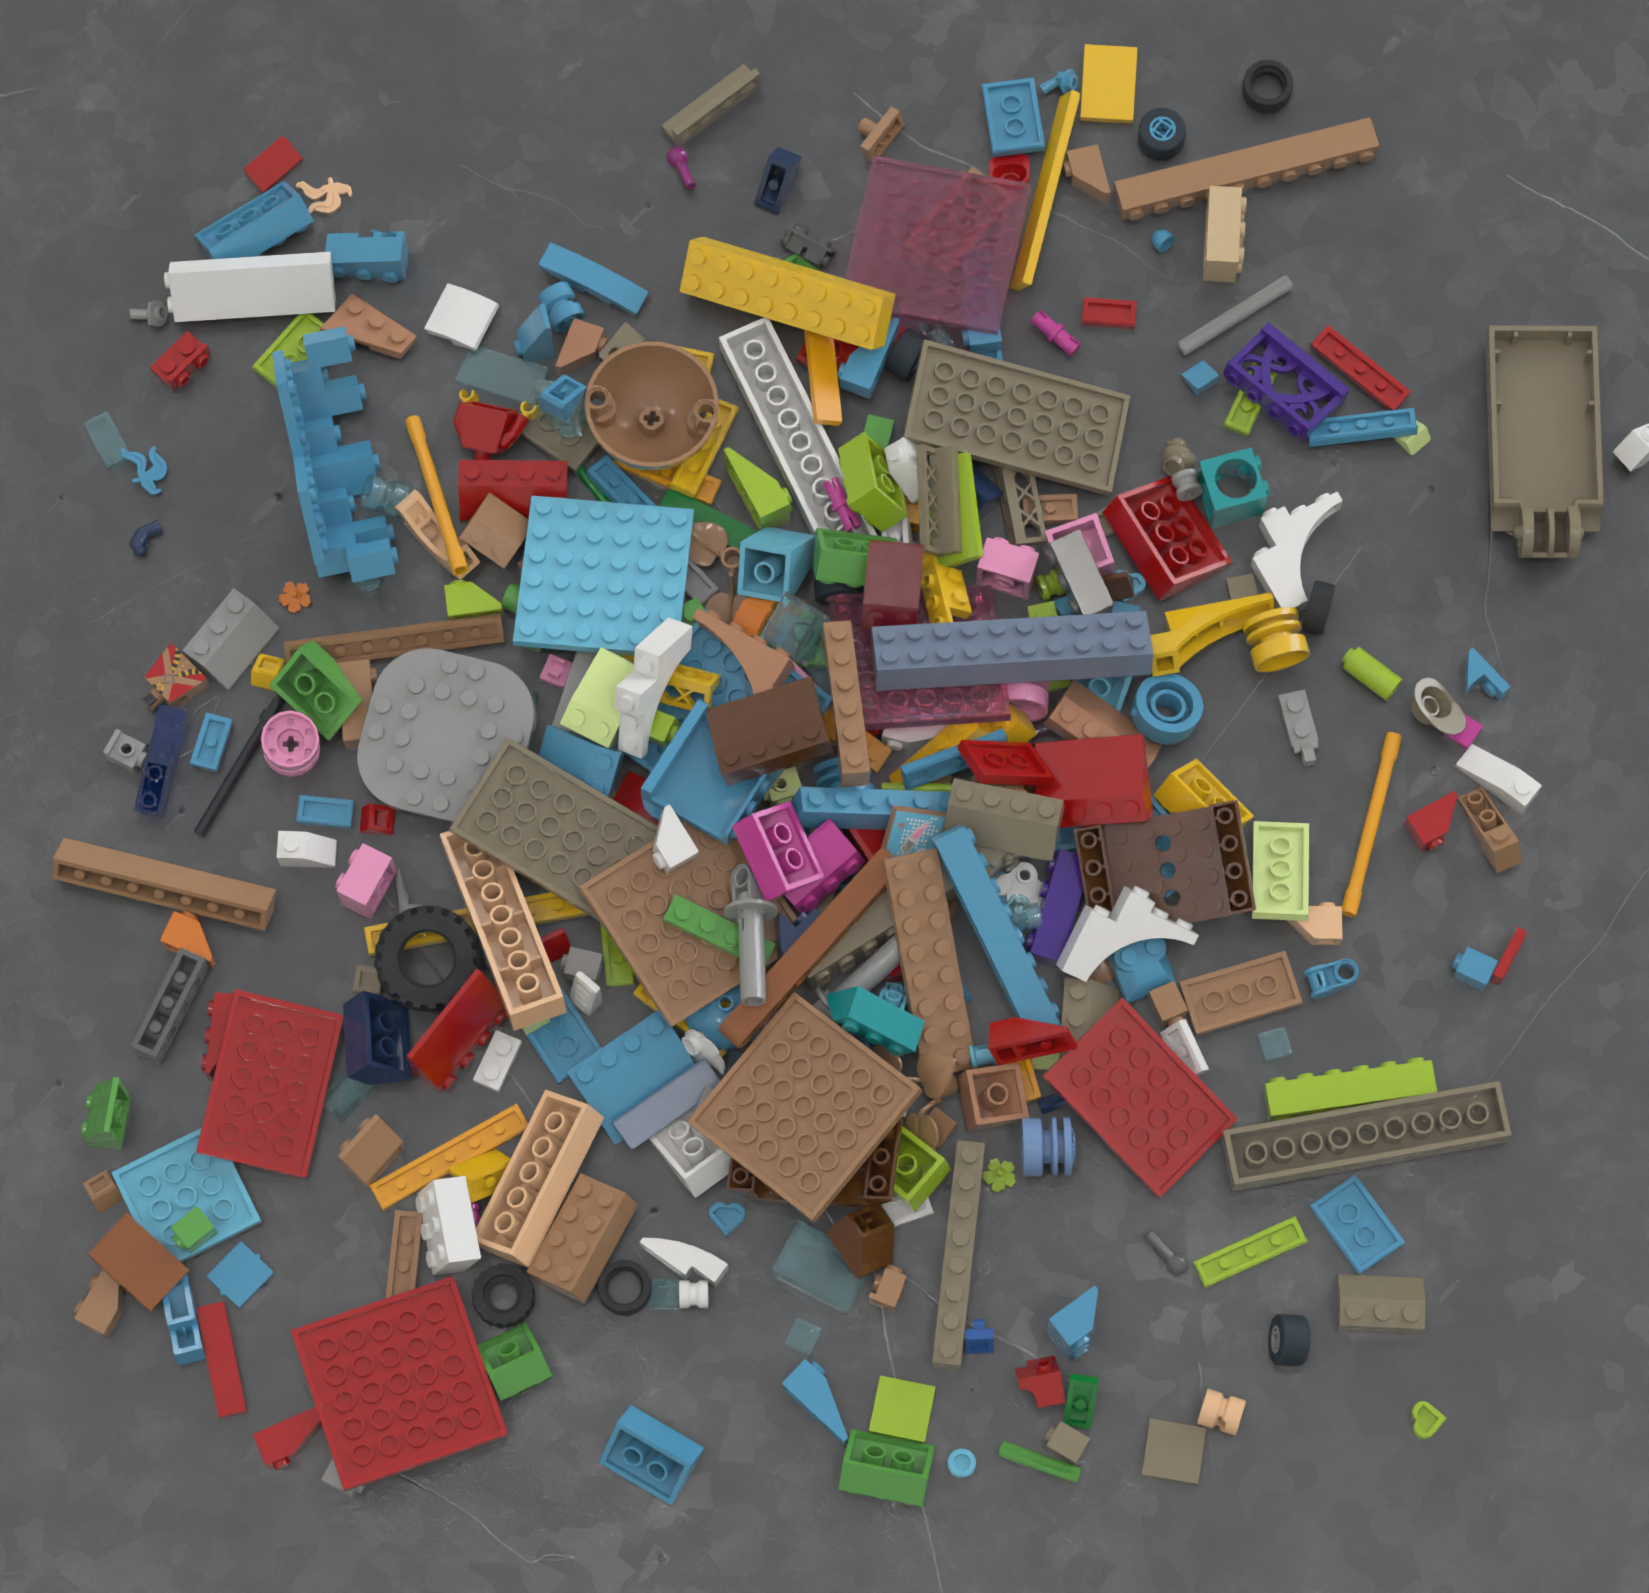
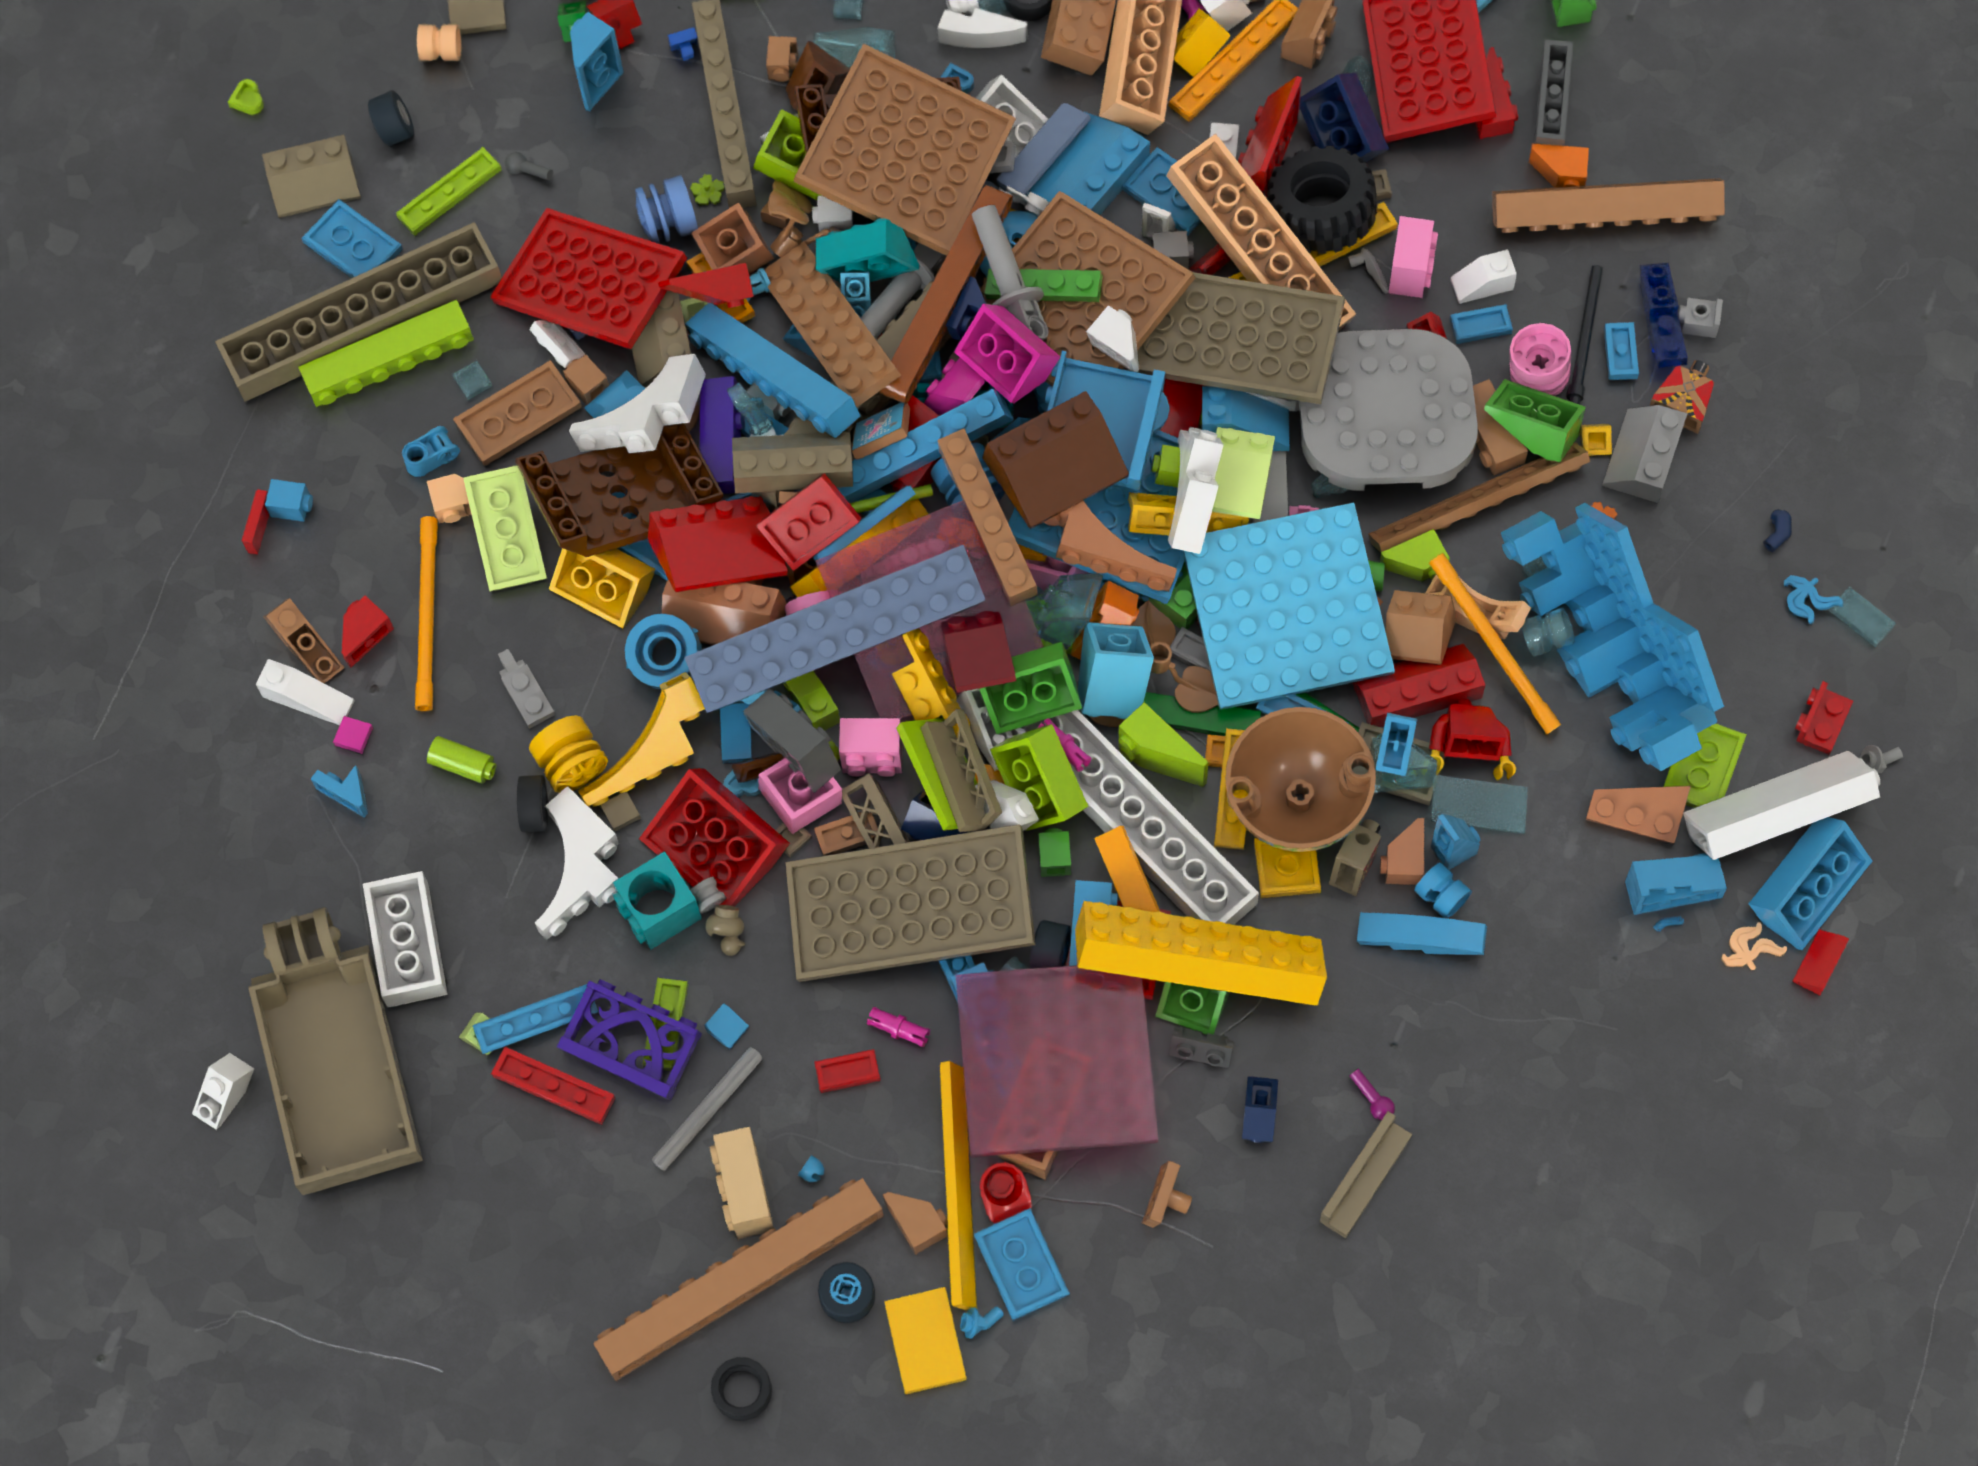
camera: 165 degrees right, 5 degrees down
white slope [424,283,499,351] -> none
dark tan piece [1411,678,1466,735] -> none
none -> white brick [363,871,448,1008]

